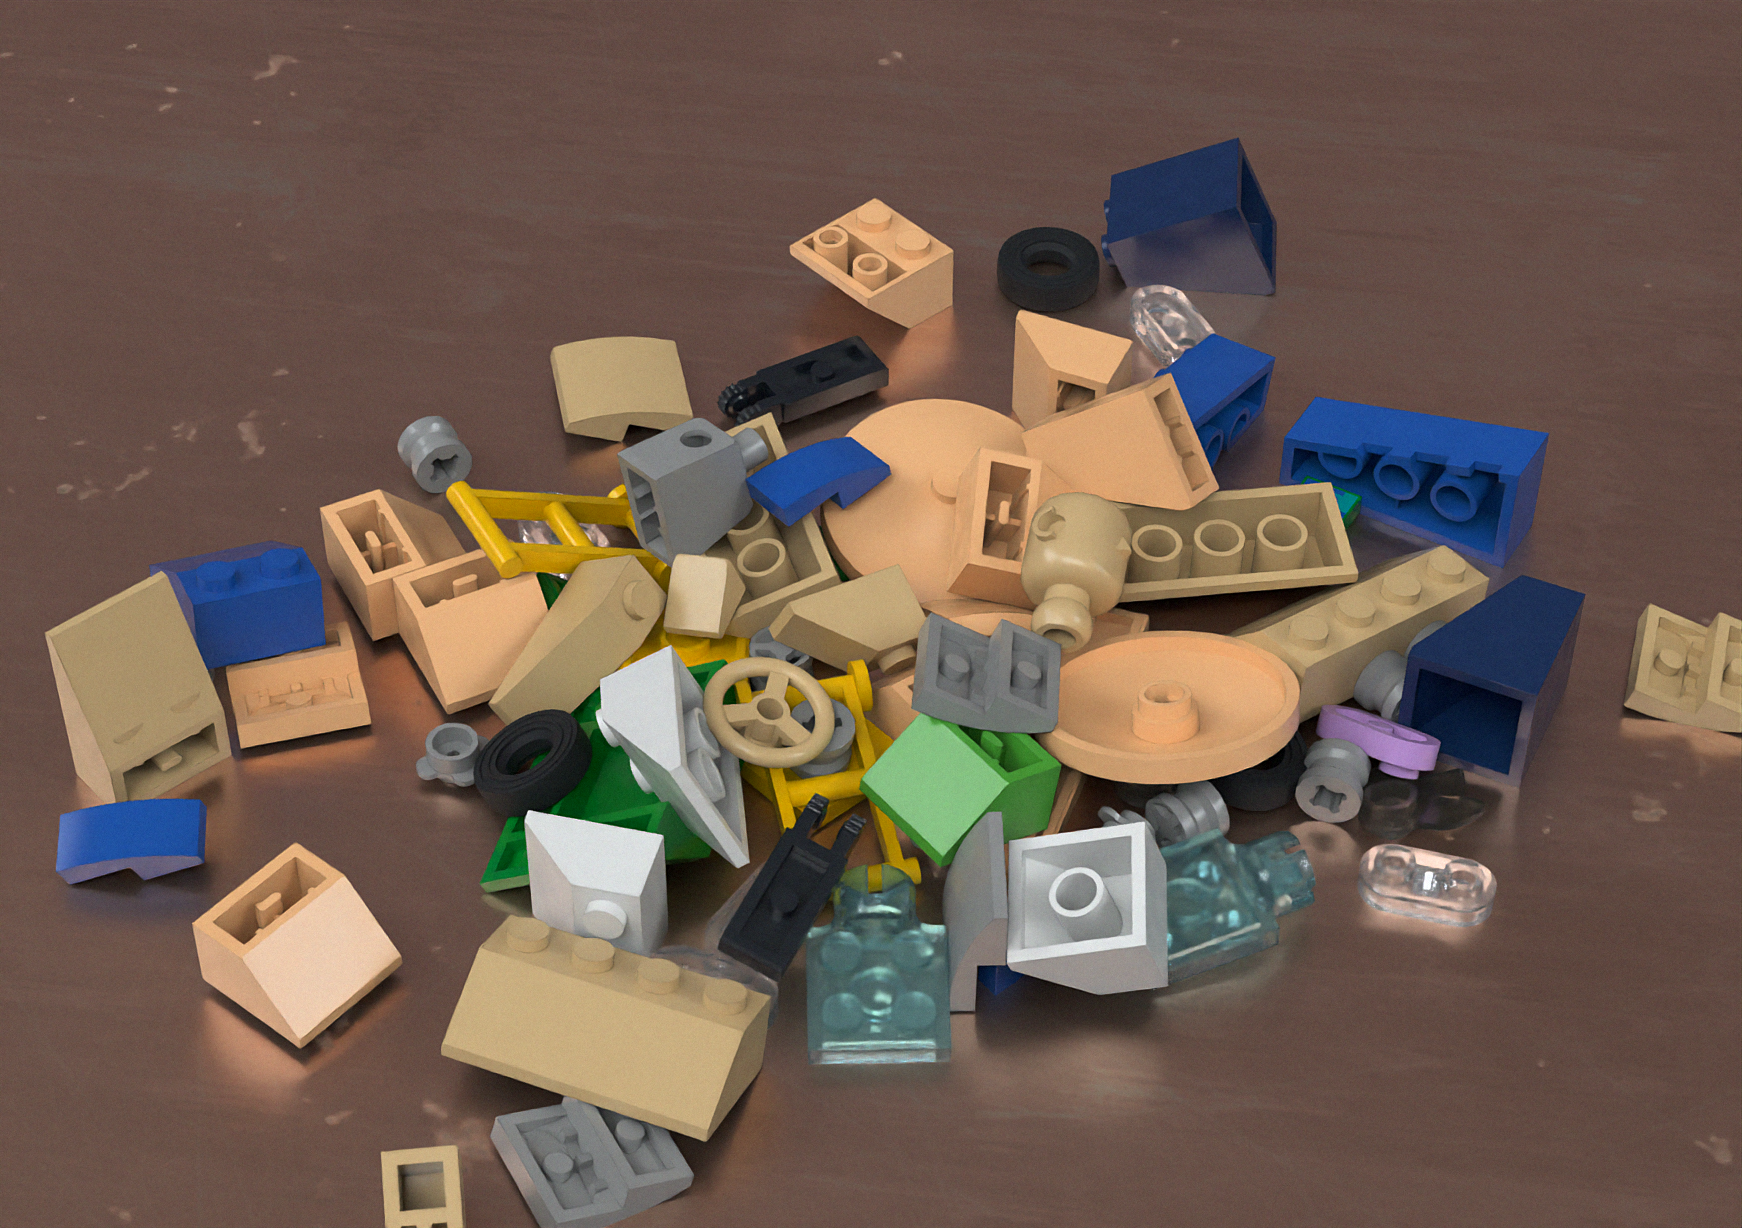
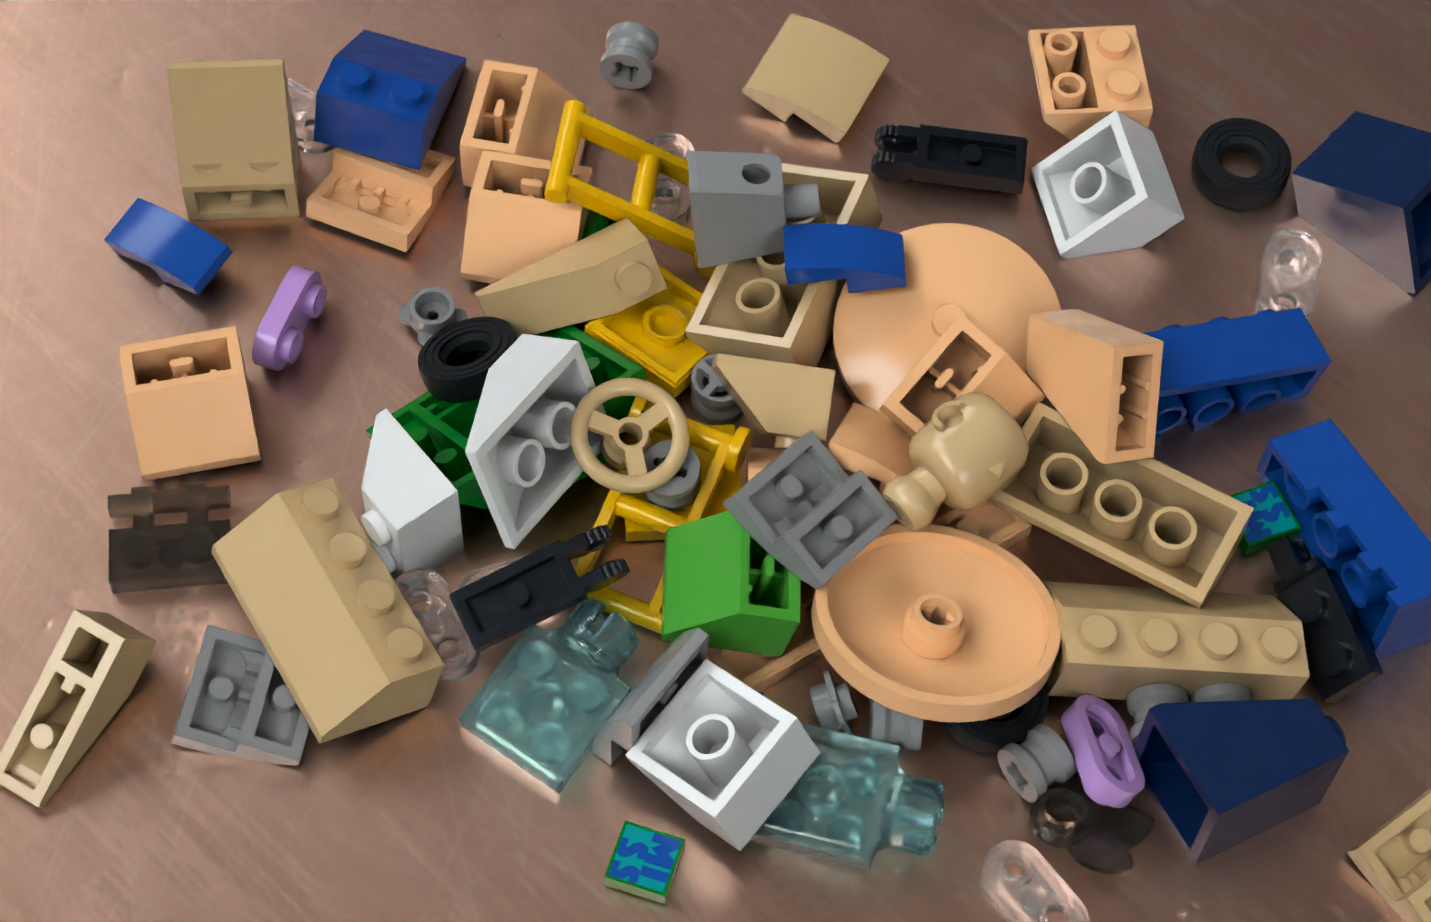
camera: 35 degrees right, 15 degrees up
tan slope [663,554,746,639] -> none
light nougat slope [1012,309,1134,430] -> none
none -> clear smoke plate [108,481,232,594]
none -> lavender plate [252,265,327,371]
none -> tile [604,820,685,904]
none -> white slope [1031,110,1185,259]
none -> black hinge [1267,536,1383,704]

